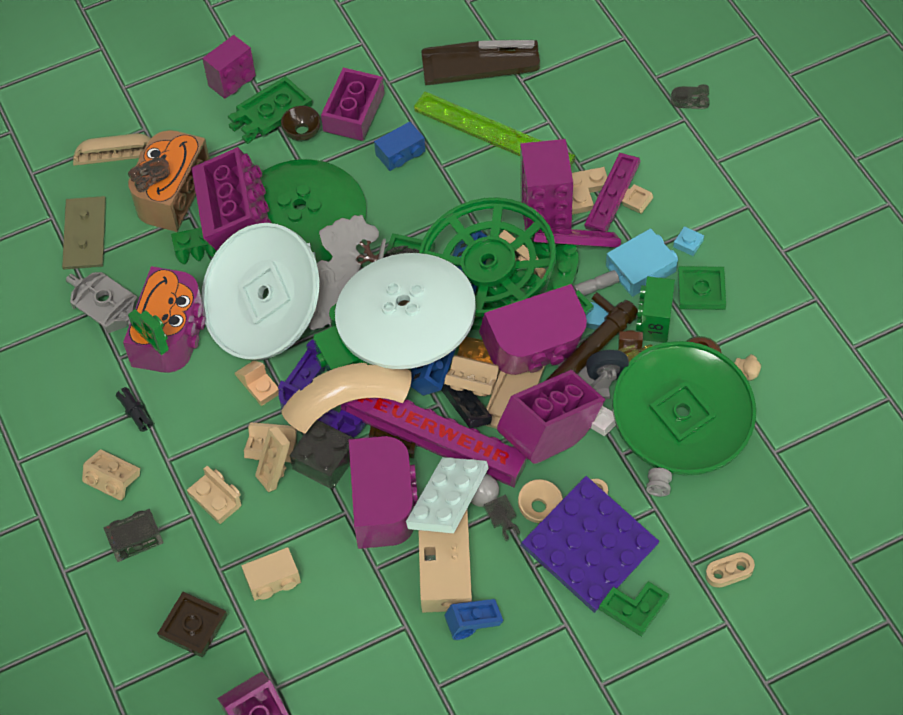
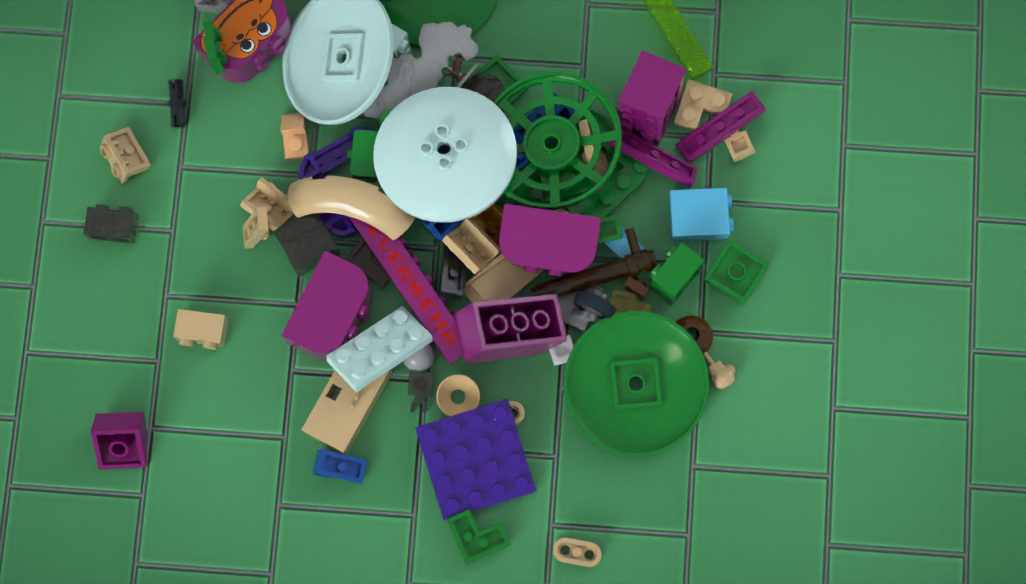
camera: 35 degrees right, 20 degrees up
dark brown plate [157,592,227,657] -> none
tan bracket [187,466,242,524] -> none
light grey piece [573,270,619,296] -> none
light grey wheel [646,468,672,497] -> none
clear smoke plate [671,84,710,109] -> none
medium azure plate [673,226,704,256] -> none

